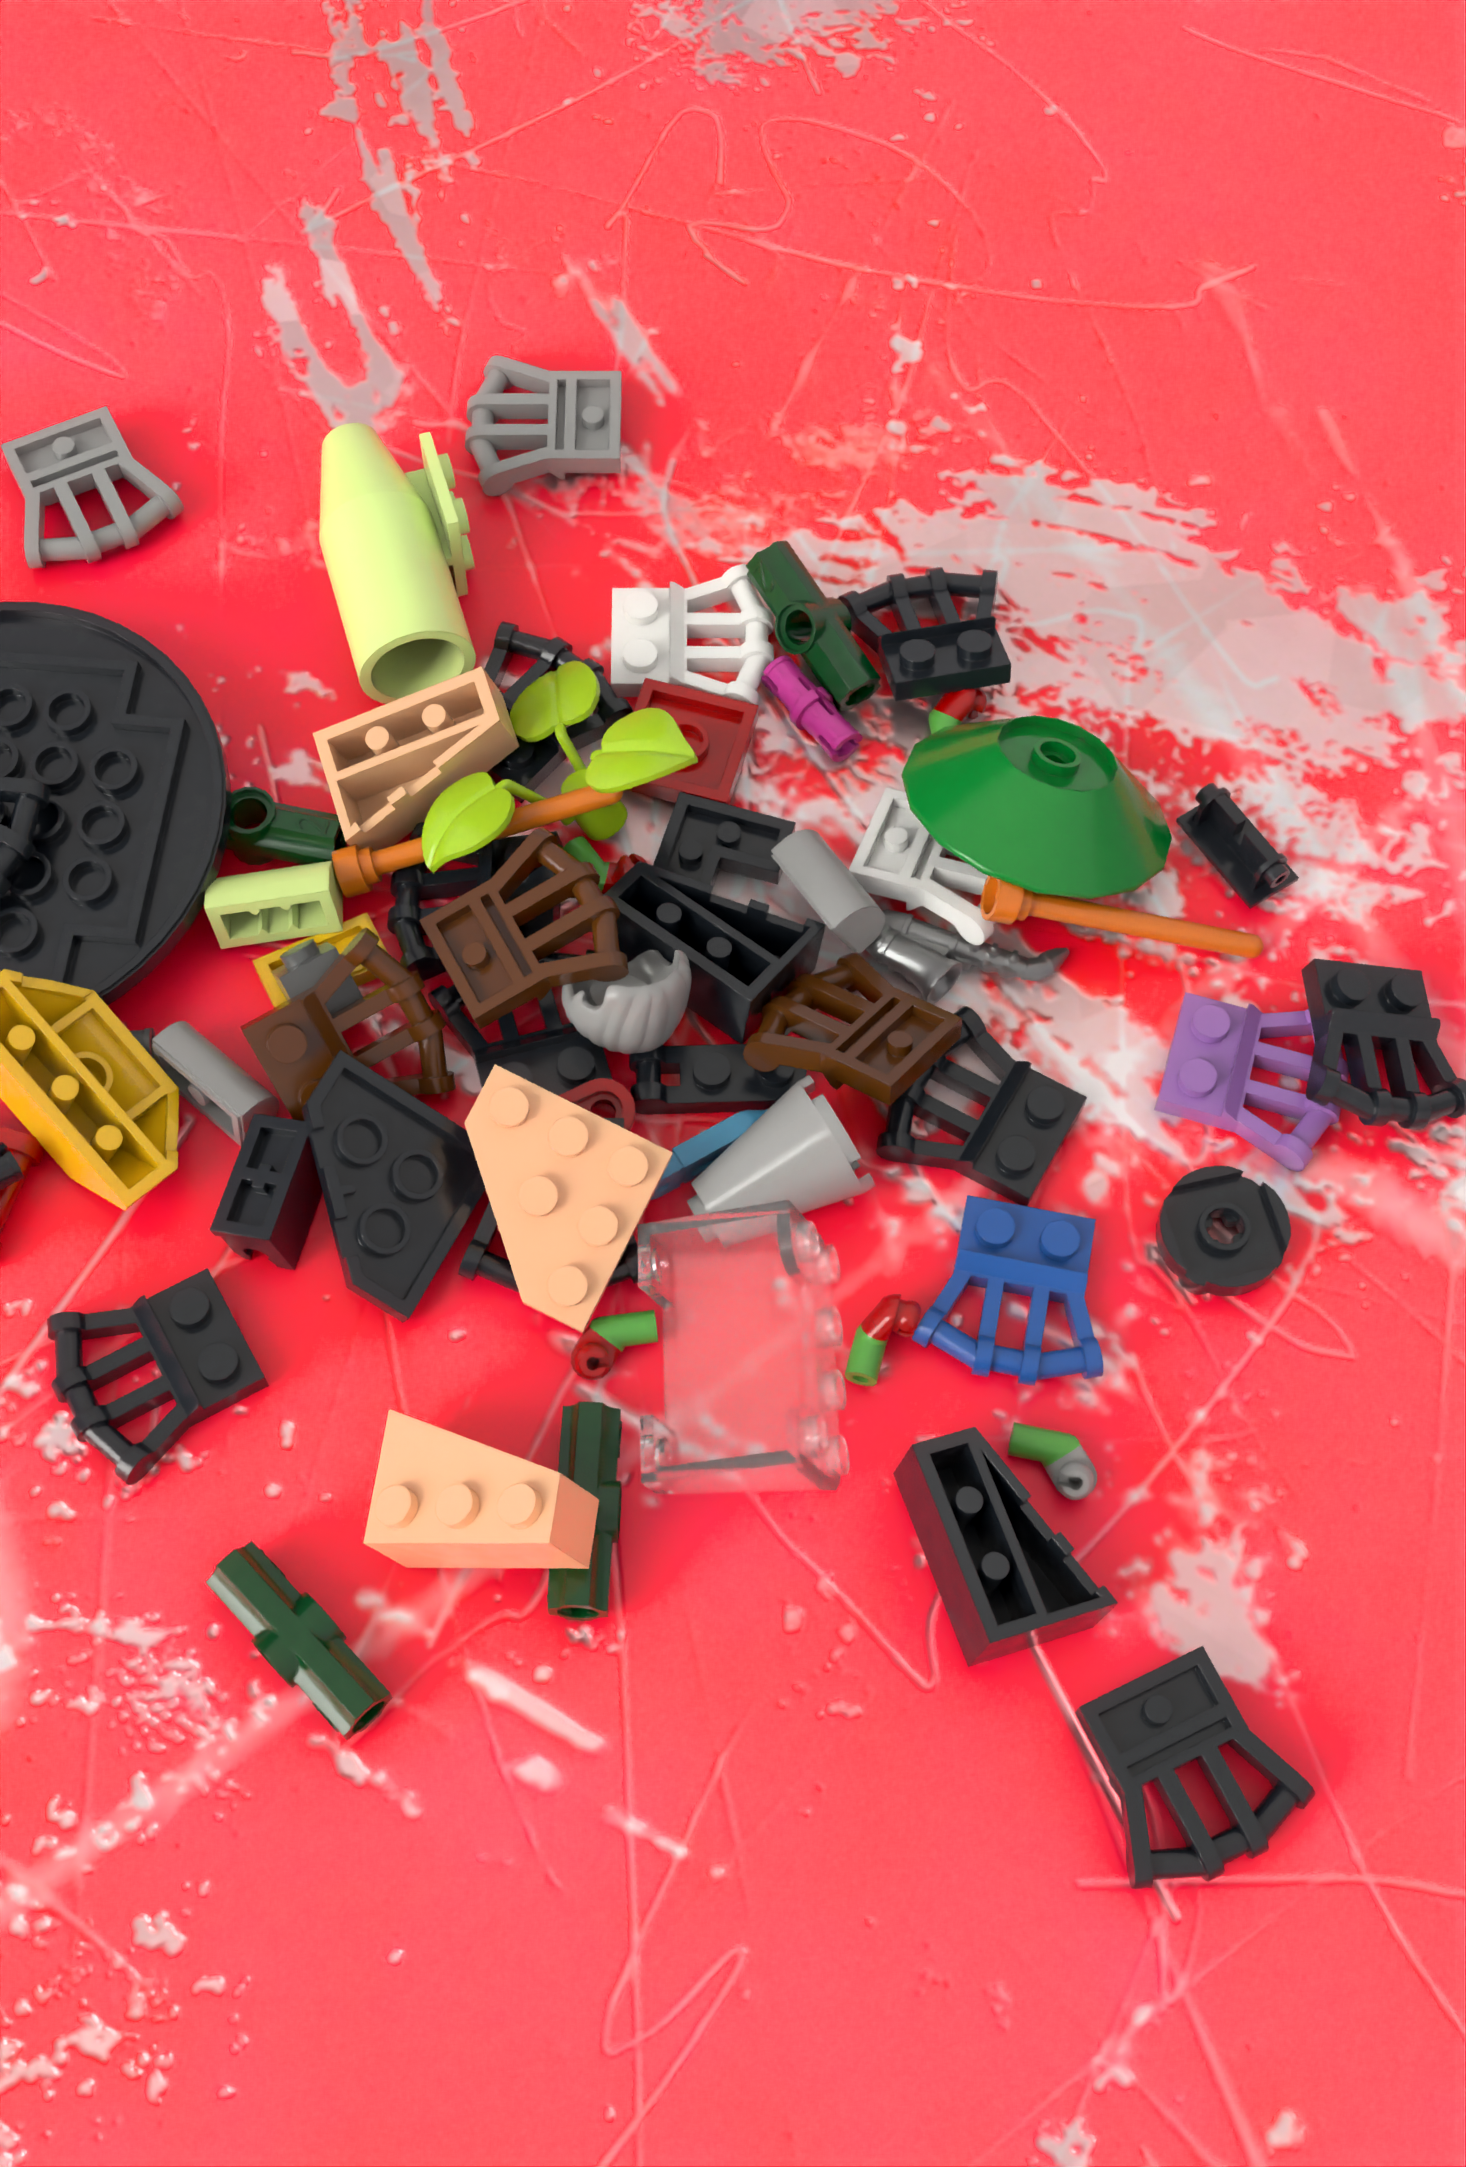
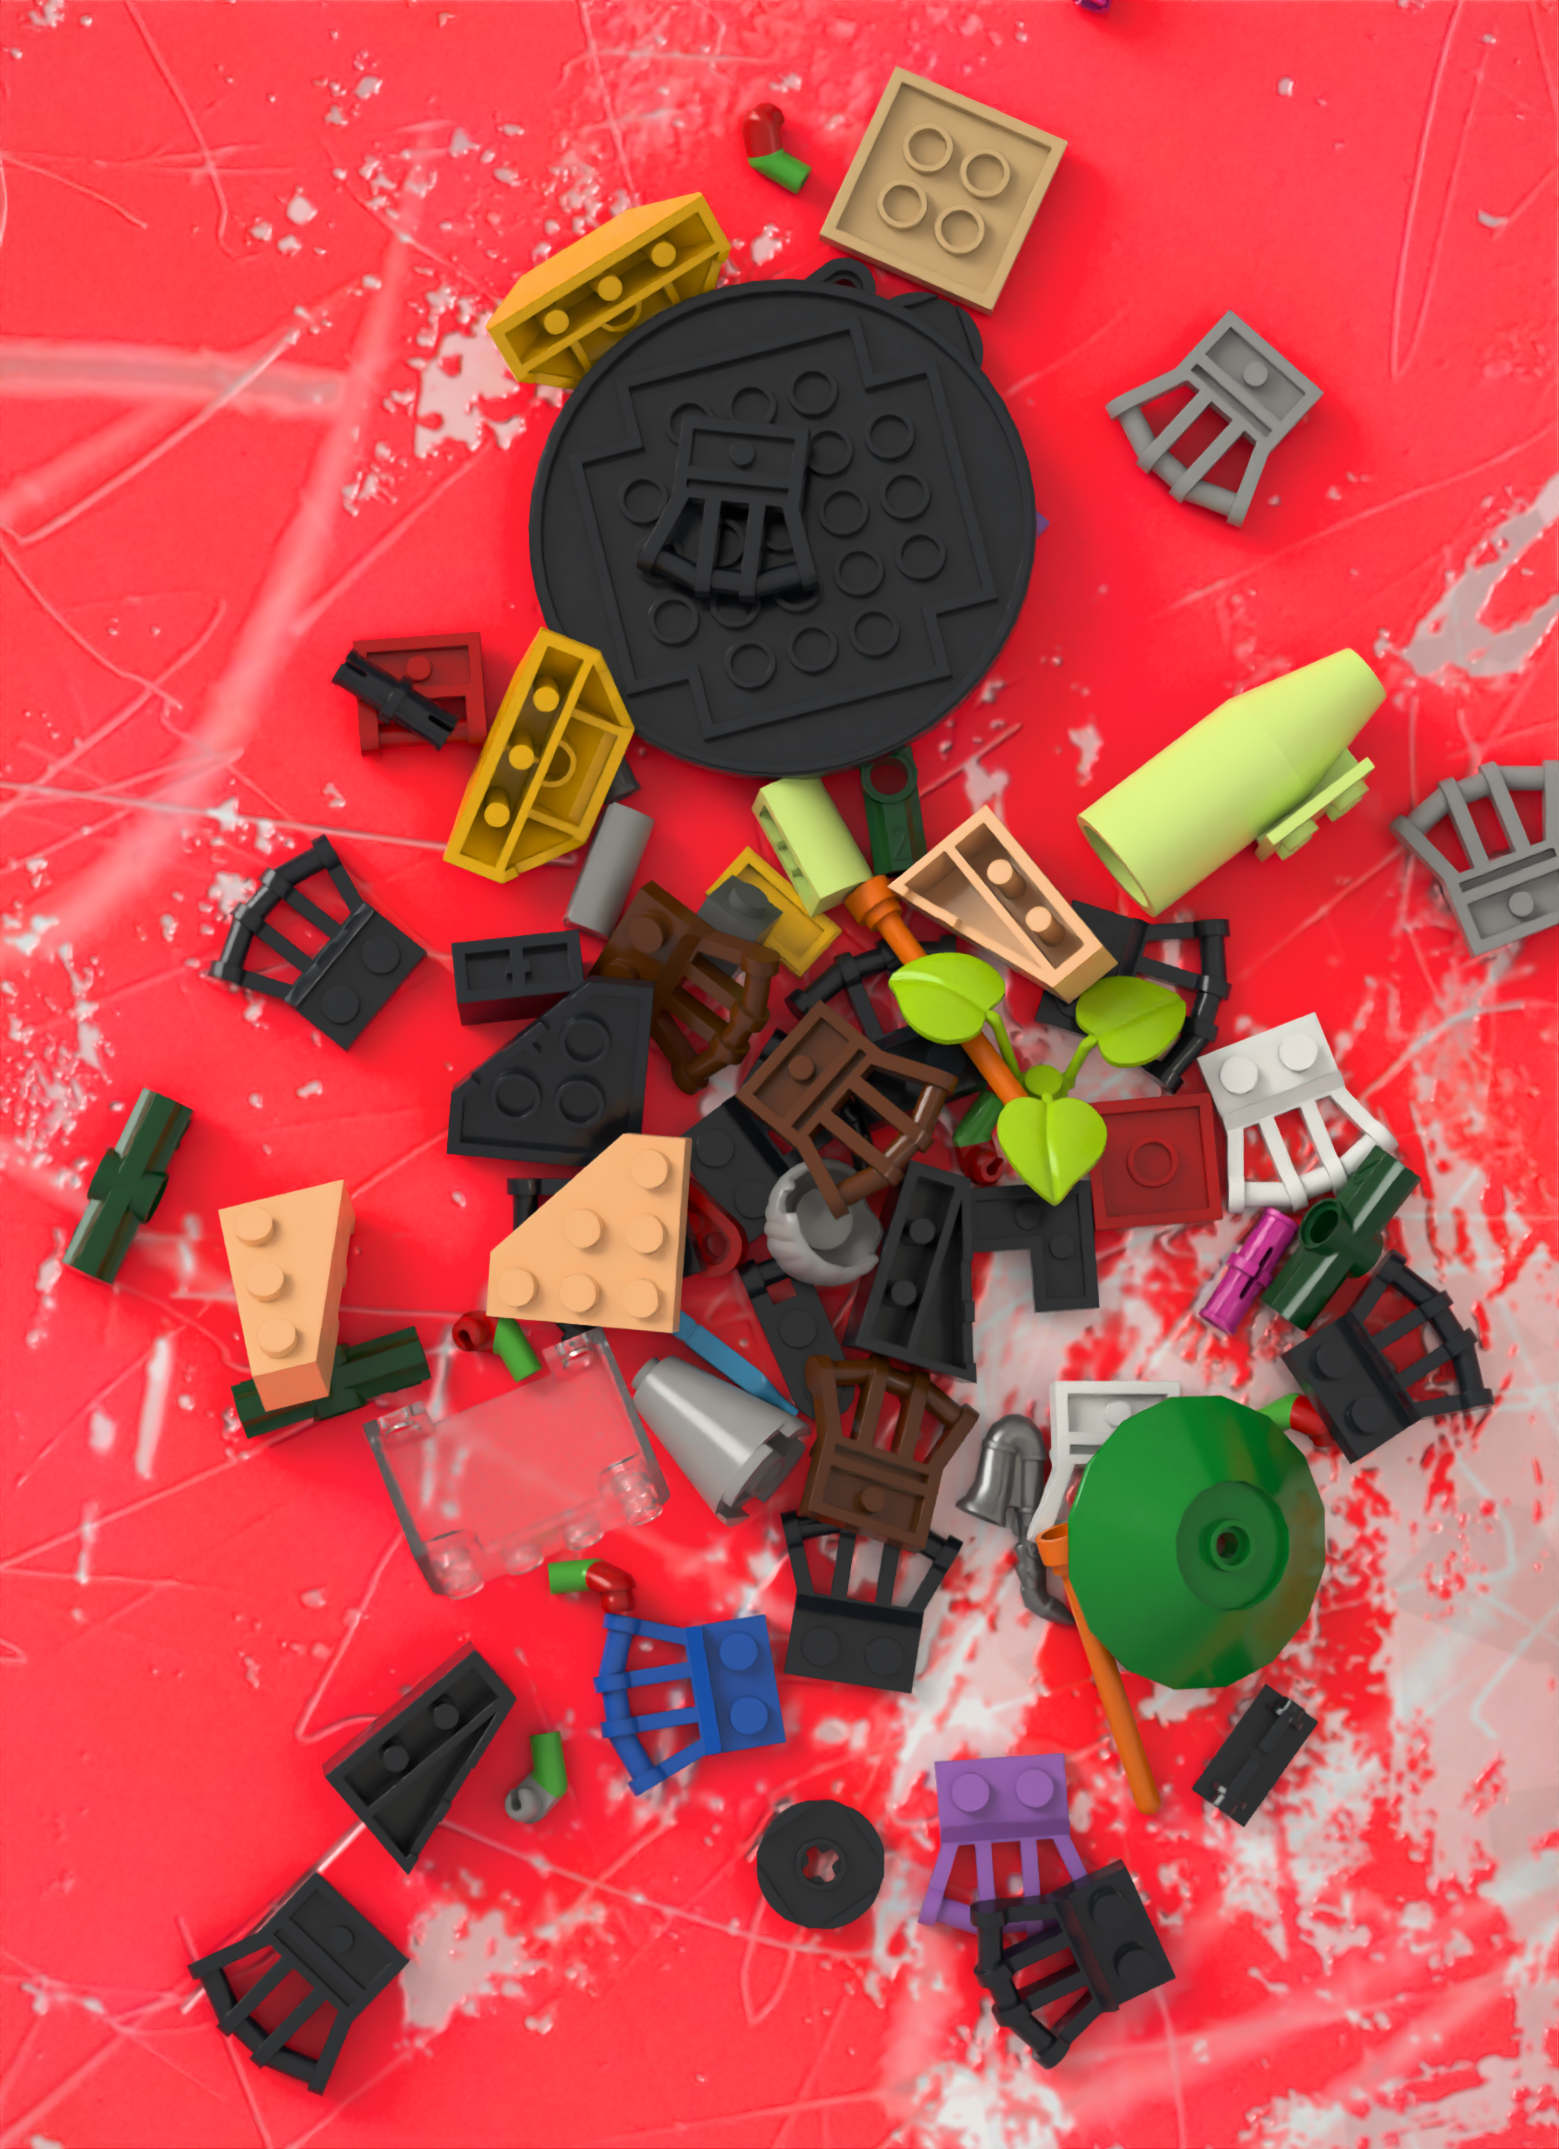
camera: 65 degrees right, 20 degrees up
light grey brick [771,829,885,954] -> none

